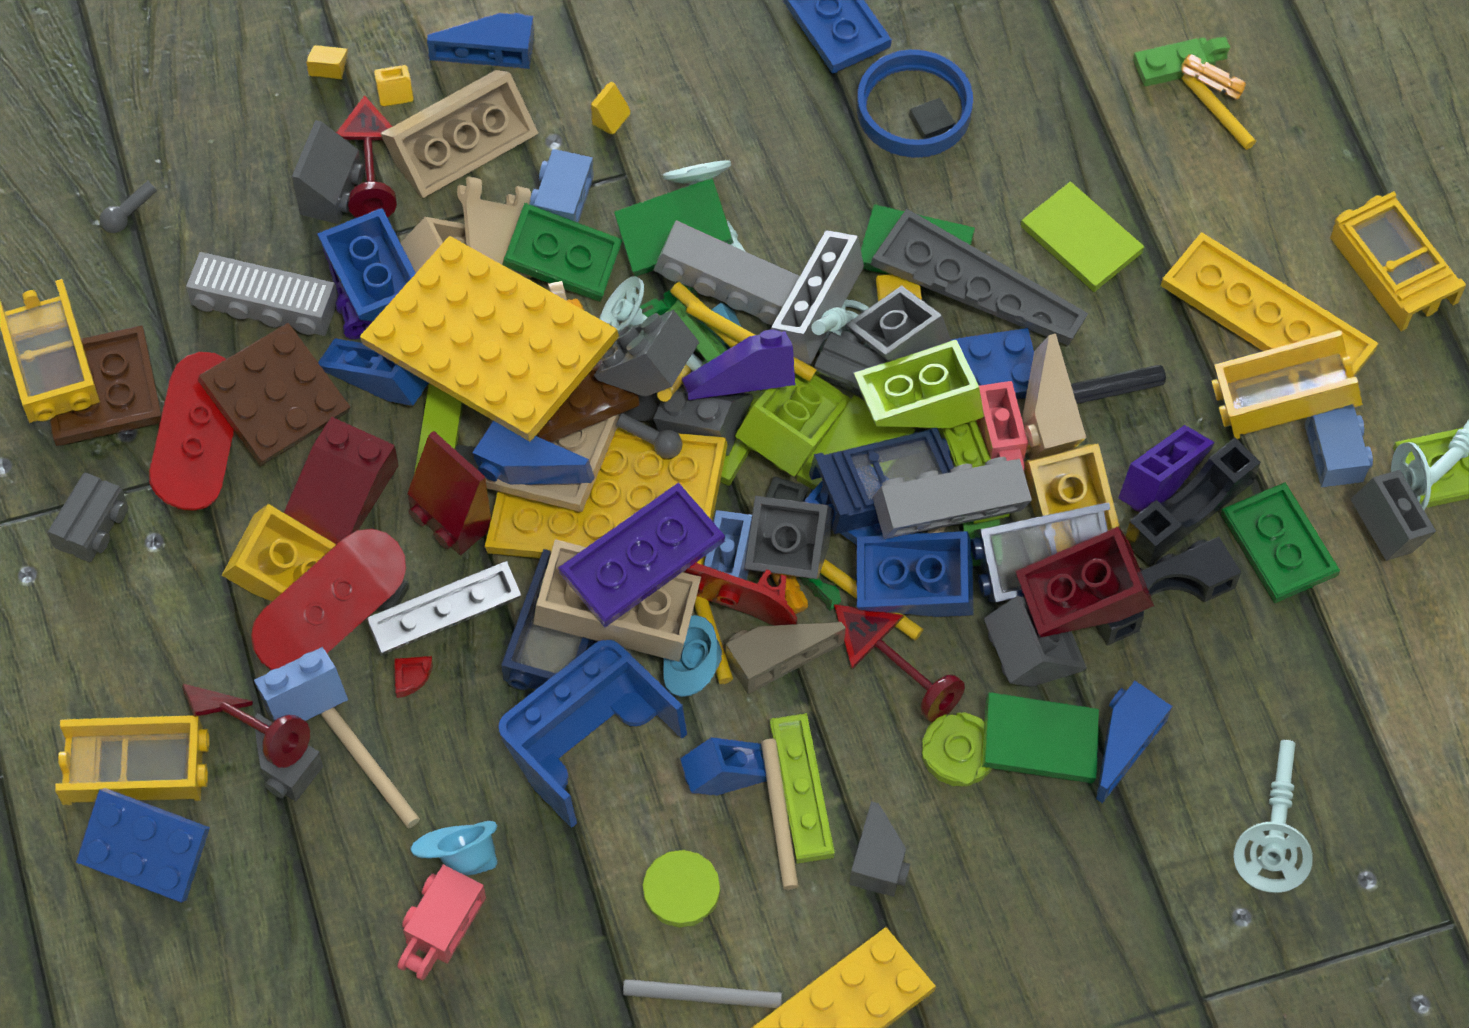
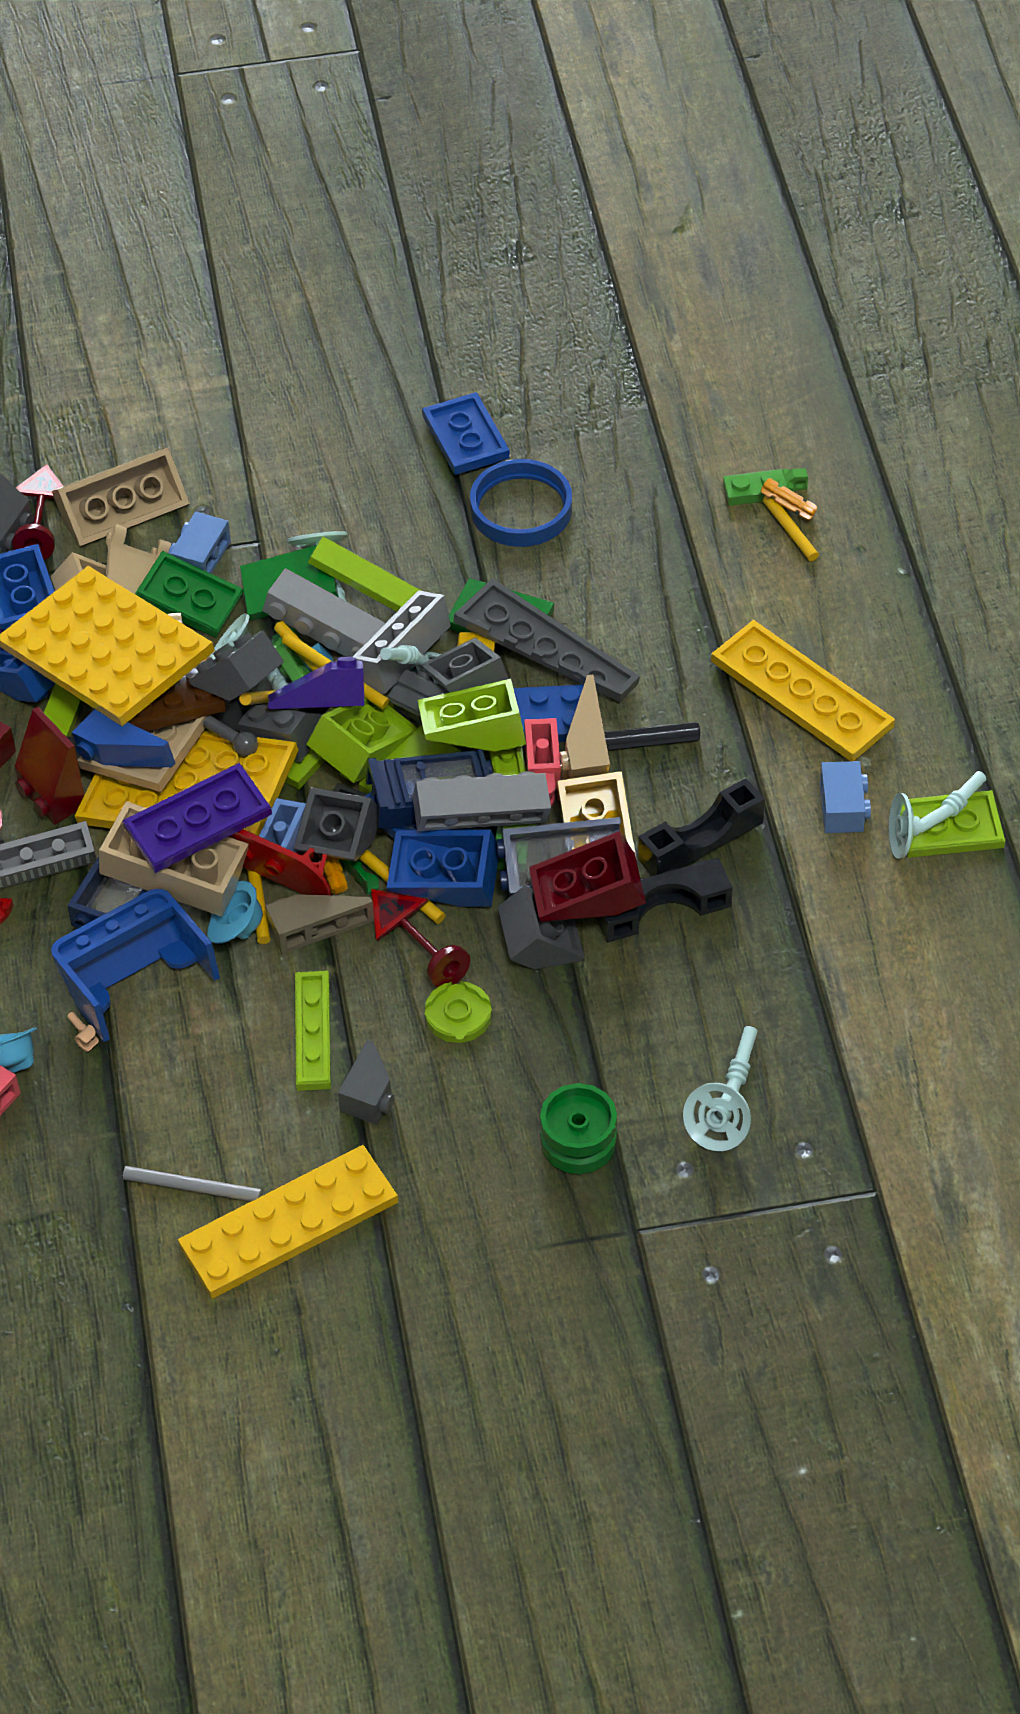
camera: 10 degrees right, 10 degrees down
yellow slope [306,45,348,79] -> none
yellow slope [374,65,414,106] -> none
blue slope [427,13,535,69] -> none
yellow slope [591,82,631,135] -> none
lime tile [643,850,720,928] -> none
blue slope [680,737,767,796] -> none
tan bar [761,739,799,890] -> none
pearl dark grey tile [909,98,955,139] -> none
green tile [982,692,1099,783] -> none
lime tile [1020,181,1144,292] -> none
blue slope [1096,681,1172,803] -> none
dark purple slope [1118,425,1214,512] -> none
yellow door [1211,330,1363,439] -> none
green tile [1220,482,1340,604] -> none
yellow door [1330,191,1466,332] -> none
dark grey brick [1351,470,1436,561] -> none
none -> light nougat hand [67,1012,99,1052]
none -> lime tile [308,536,421,612]
none -> green wheel [540,1083,617,1174]

